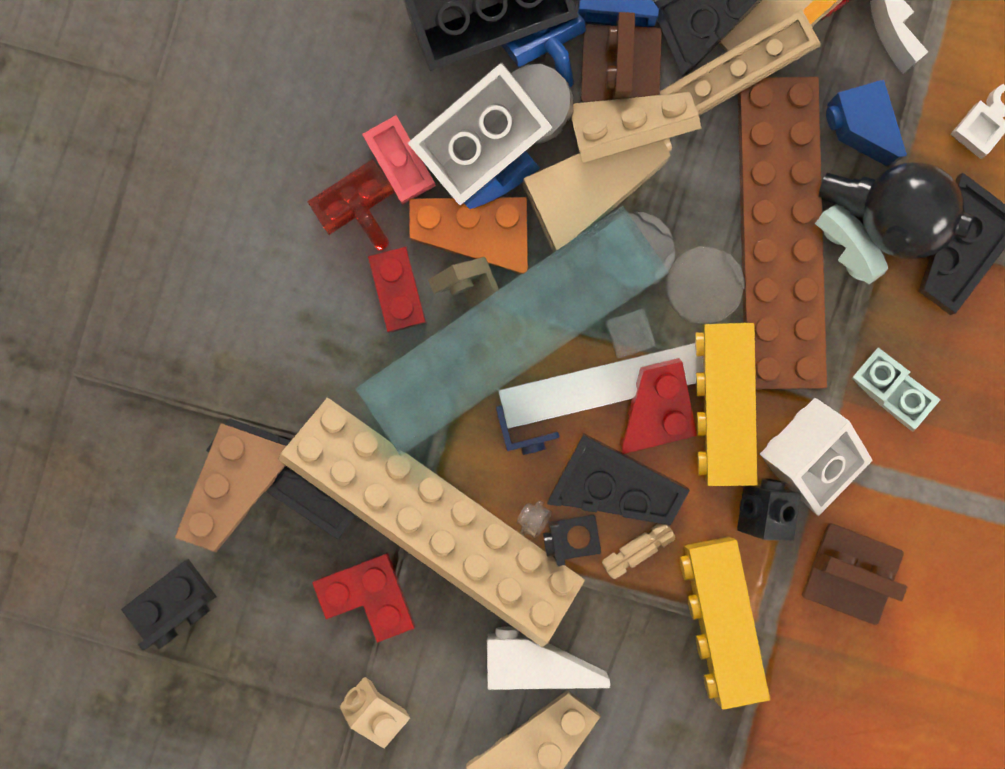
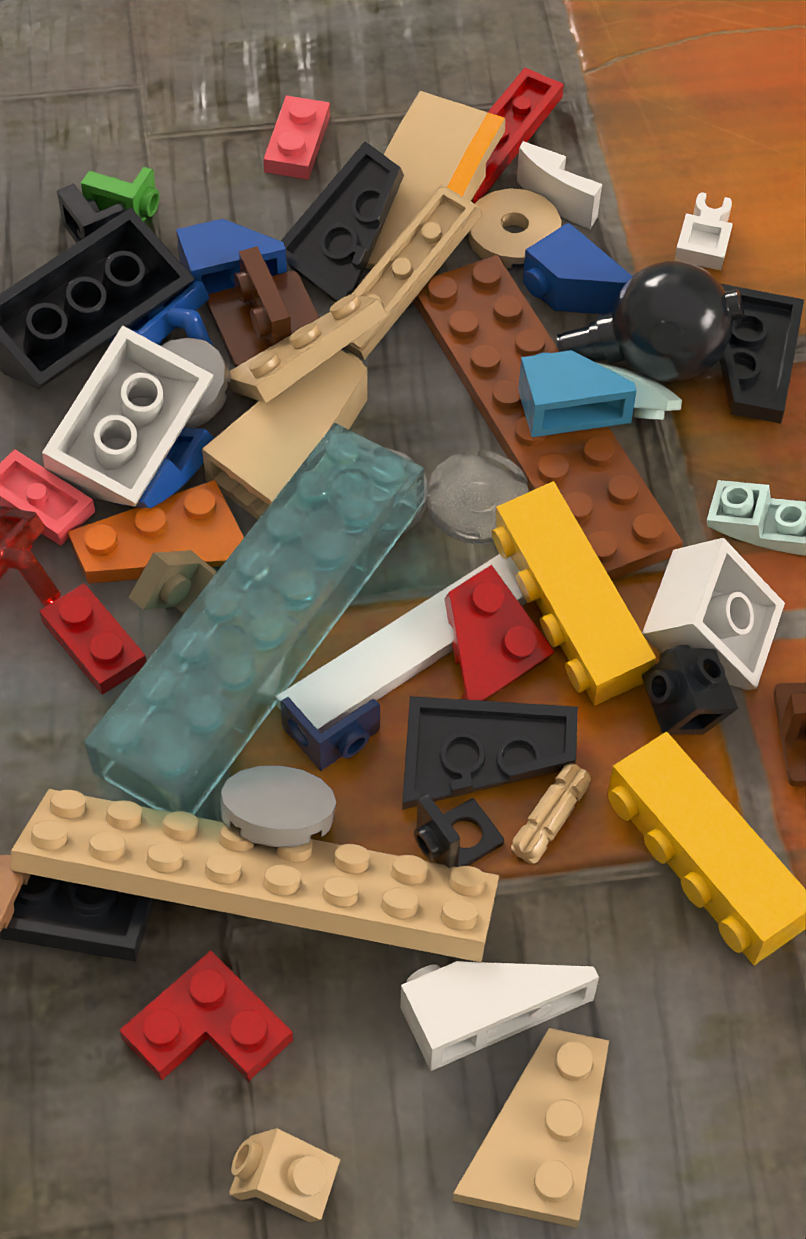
camera: 25 degrees left, 30 degrees down
clear plate [517,500,552,539] -> none
clear plate [605,309,656,359] -> none
none -> light grey tile [219,766,336,847]
none -> tan tile [468,188,562,269]
none -> dark azure slope [518,350,637,437]

